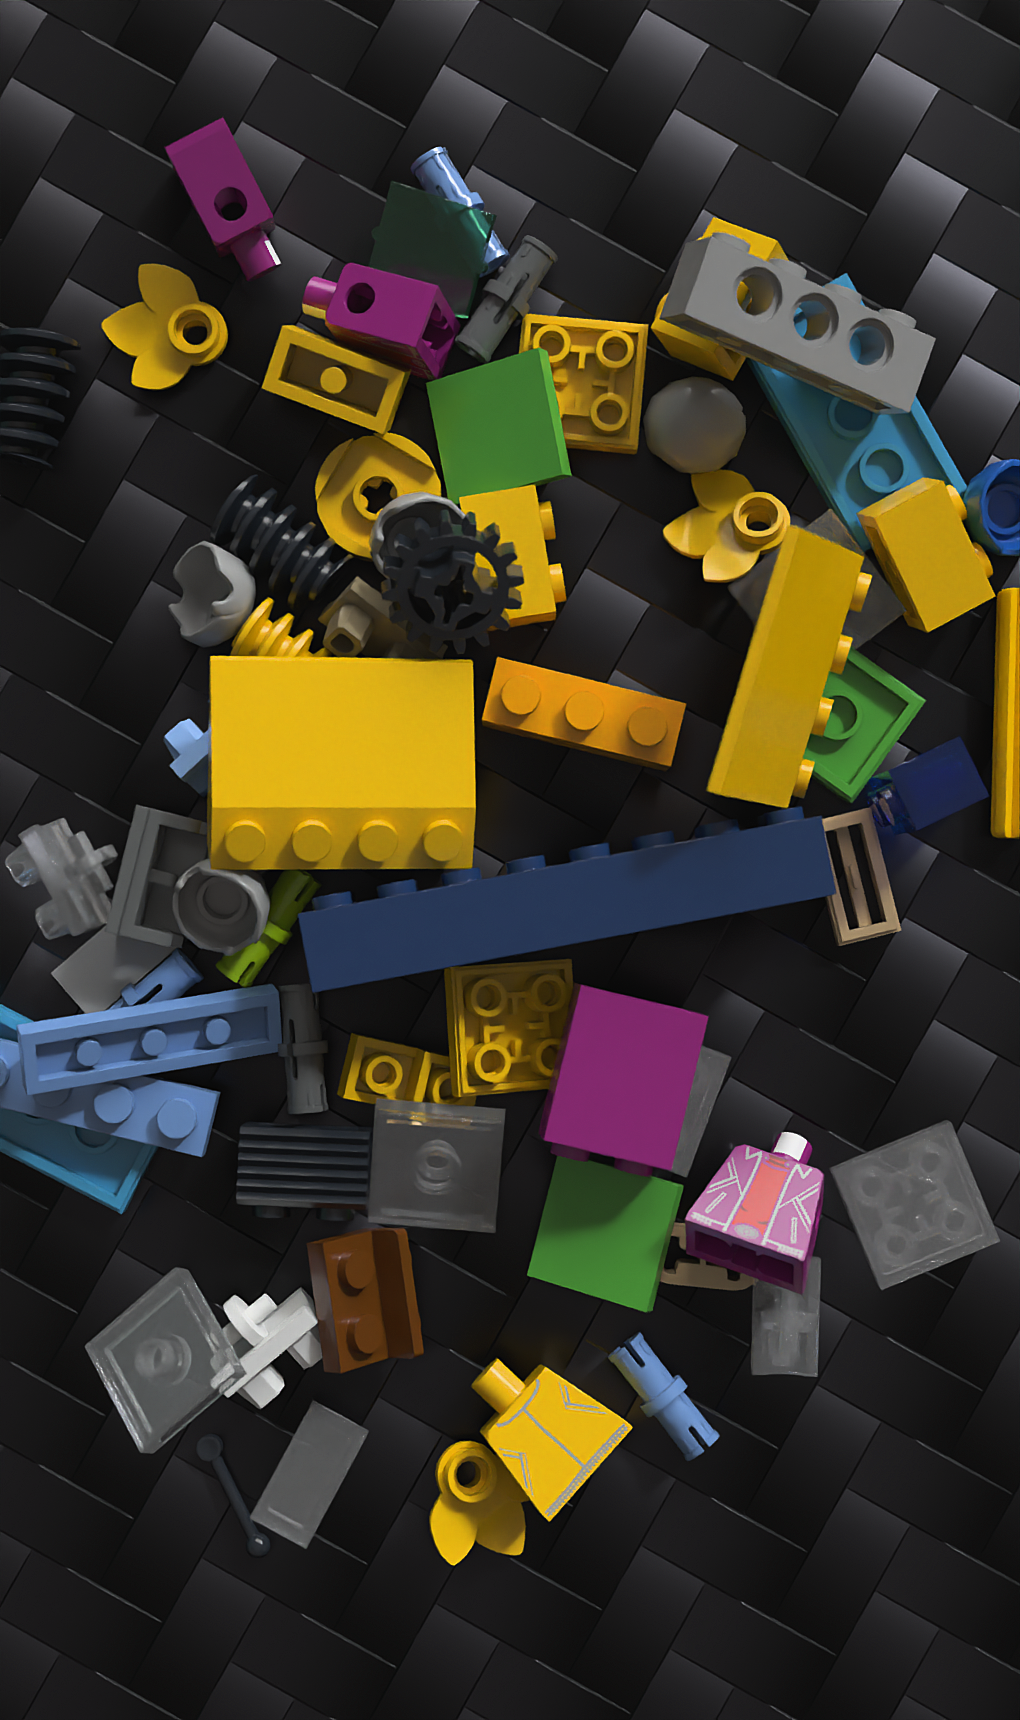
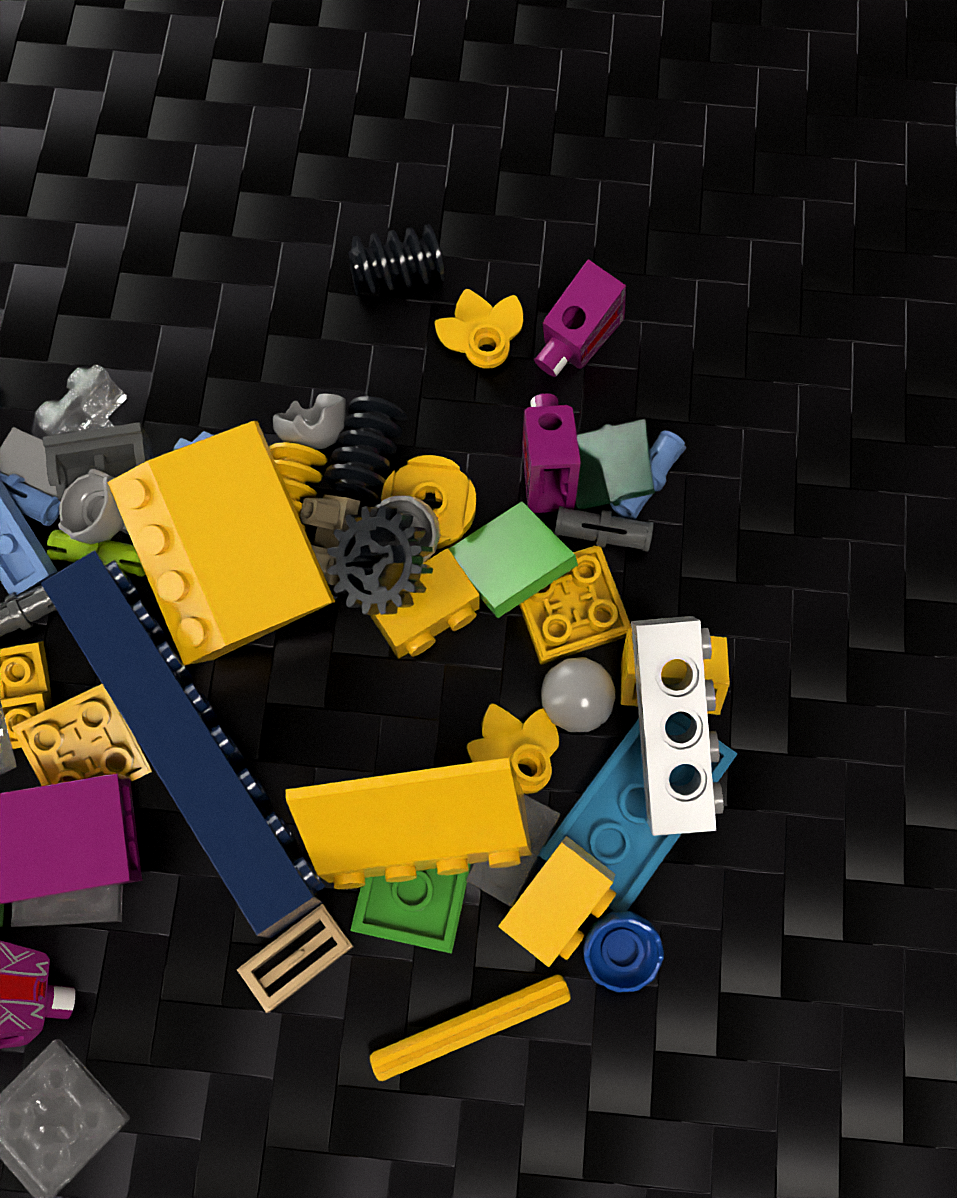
camera: 60 degrees right, 15 degrees down
yellow brick [262,325,411,434] -> none
light orange brick [482,657,686,771] -> none
clear blue brick [866,736,989,835] -> none

